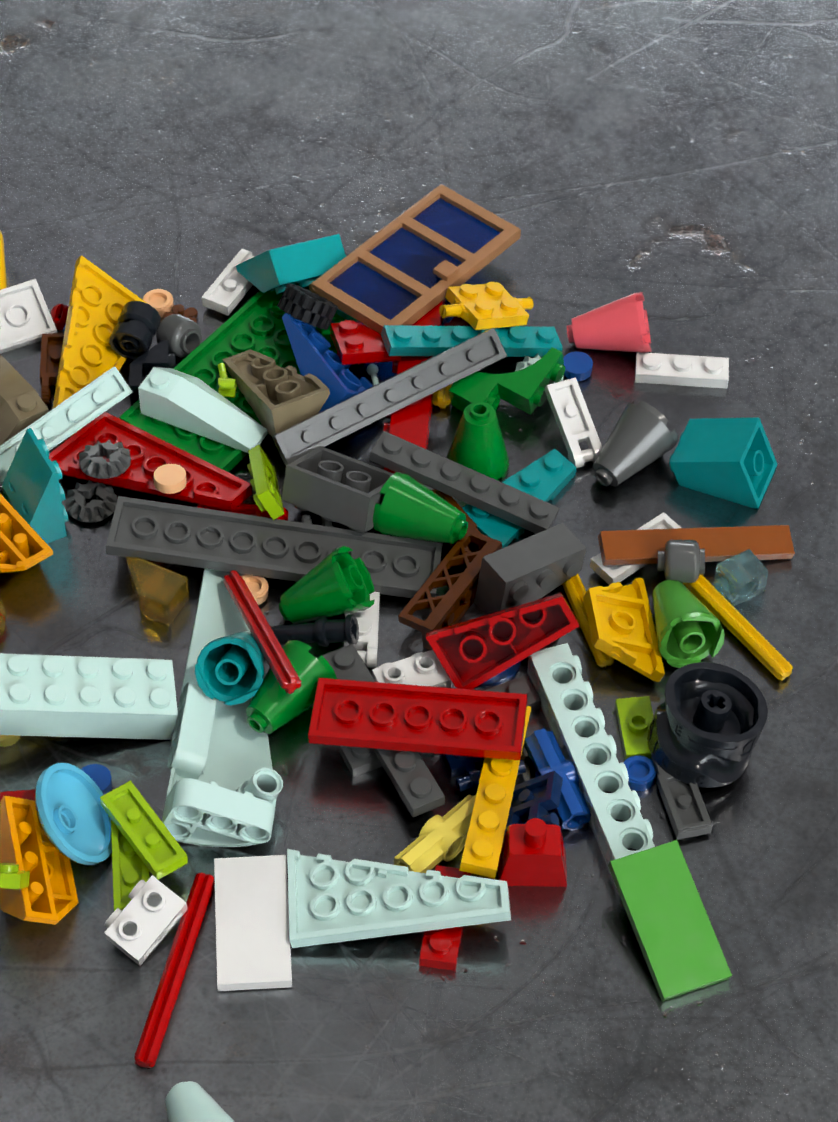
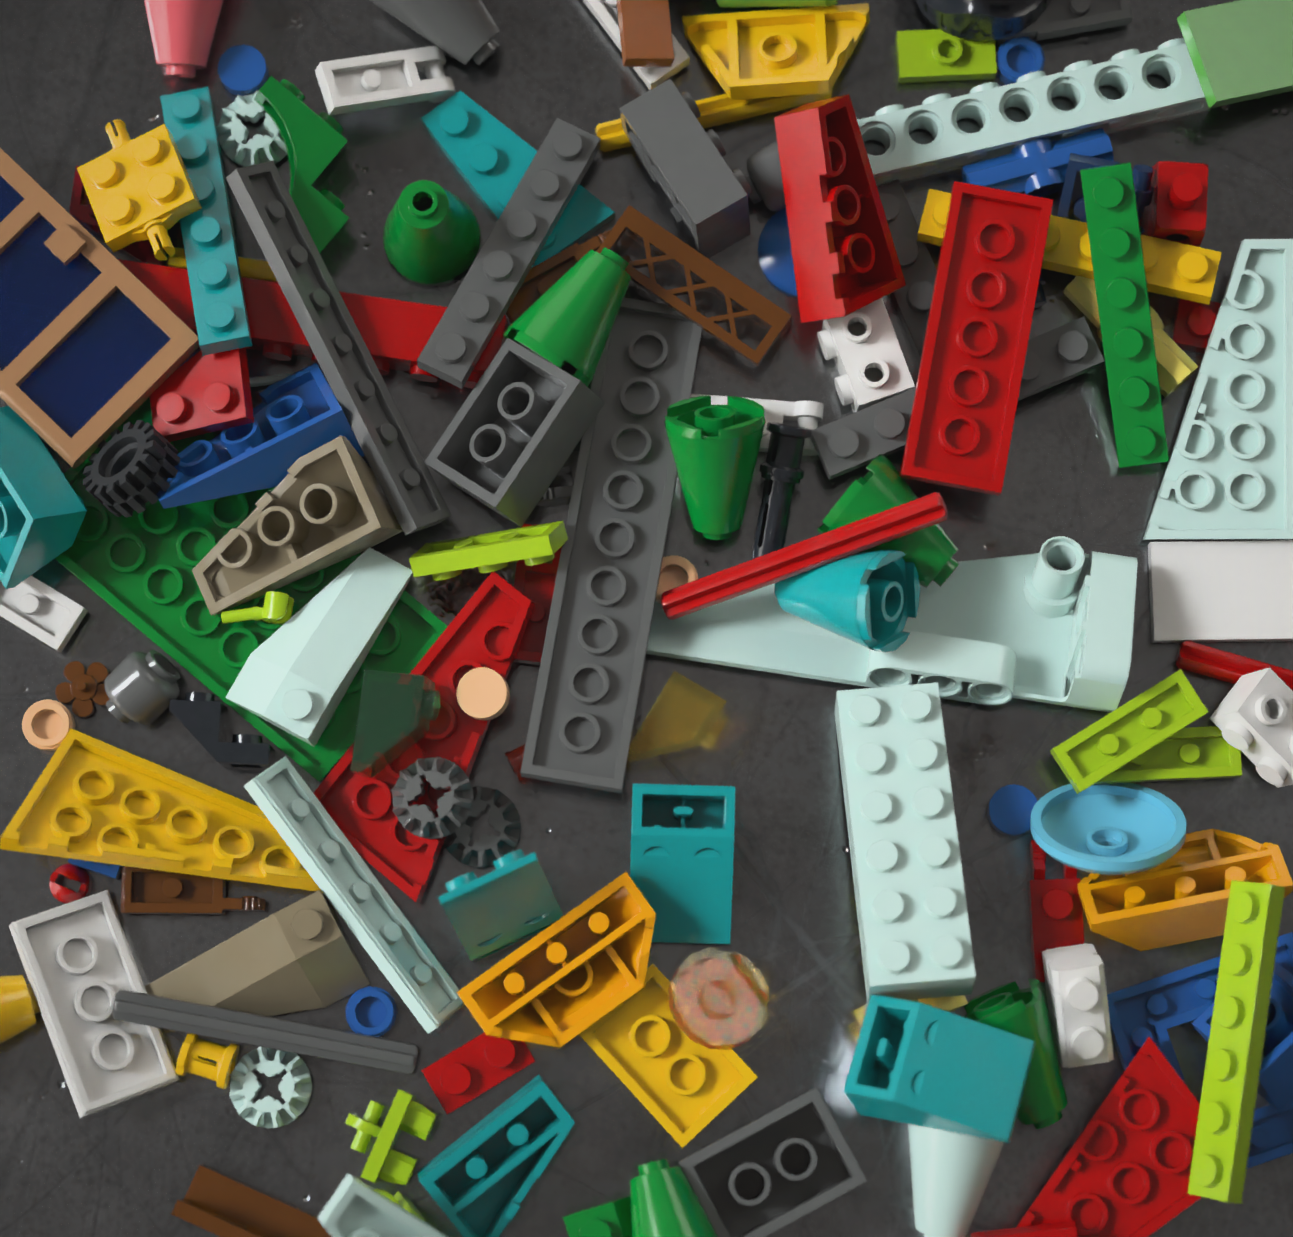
camera: 85 degrees left, 30 degrees up
black wheel [109,301,161,360] -> none
none -> clear green slope [351,669,440,778]
none -> teal slope [630,783,736,945]
none -> green plate [1080,162,1169,468]

